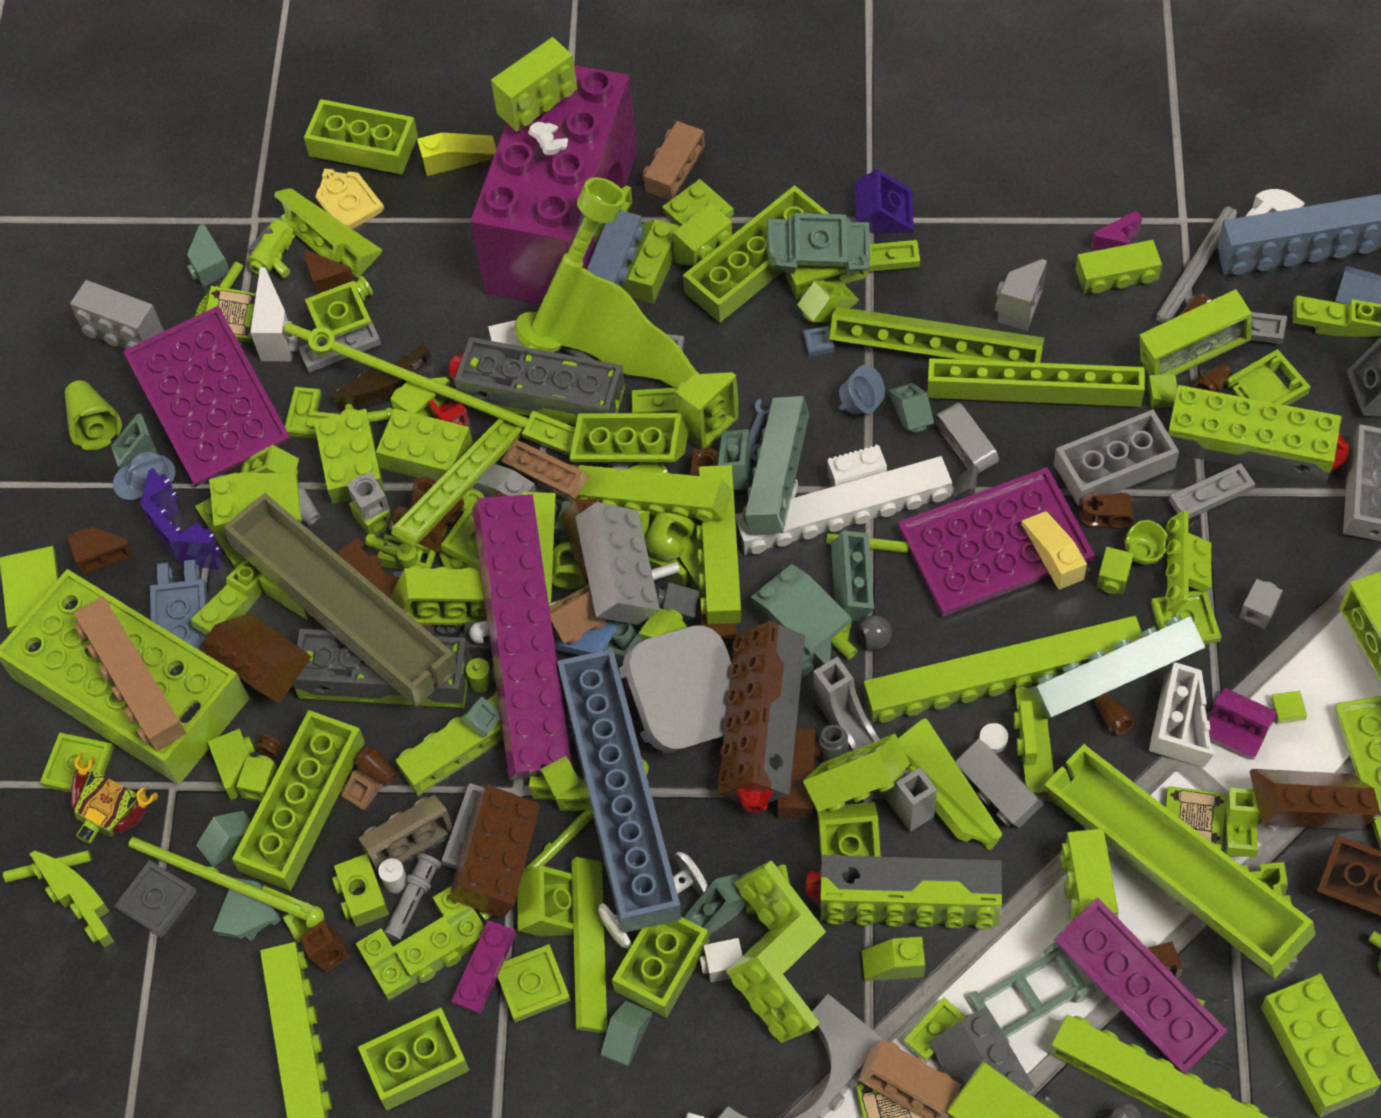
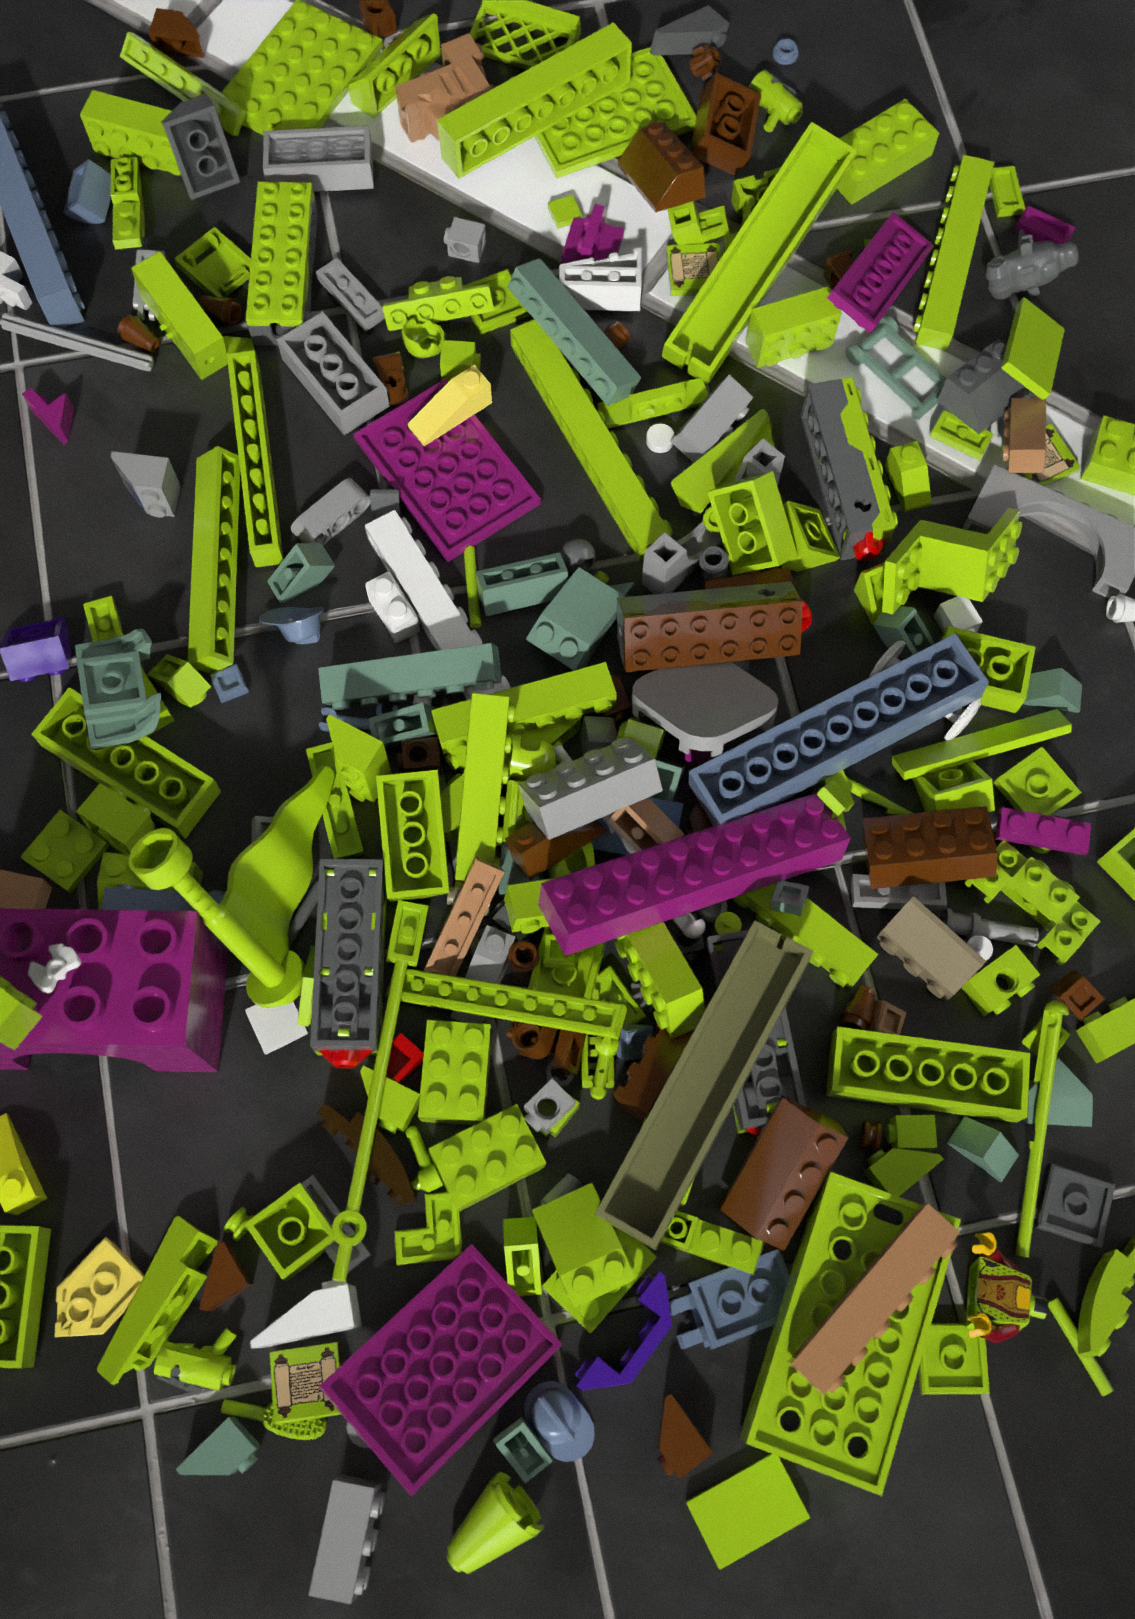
camera: 110 degrees left, 10 degrees up
lime brick [1075,240,1162,294] -> none

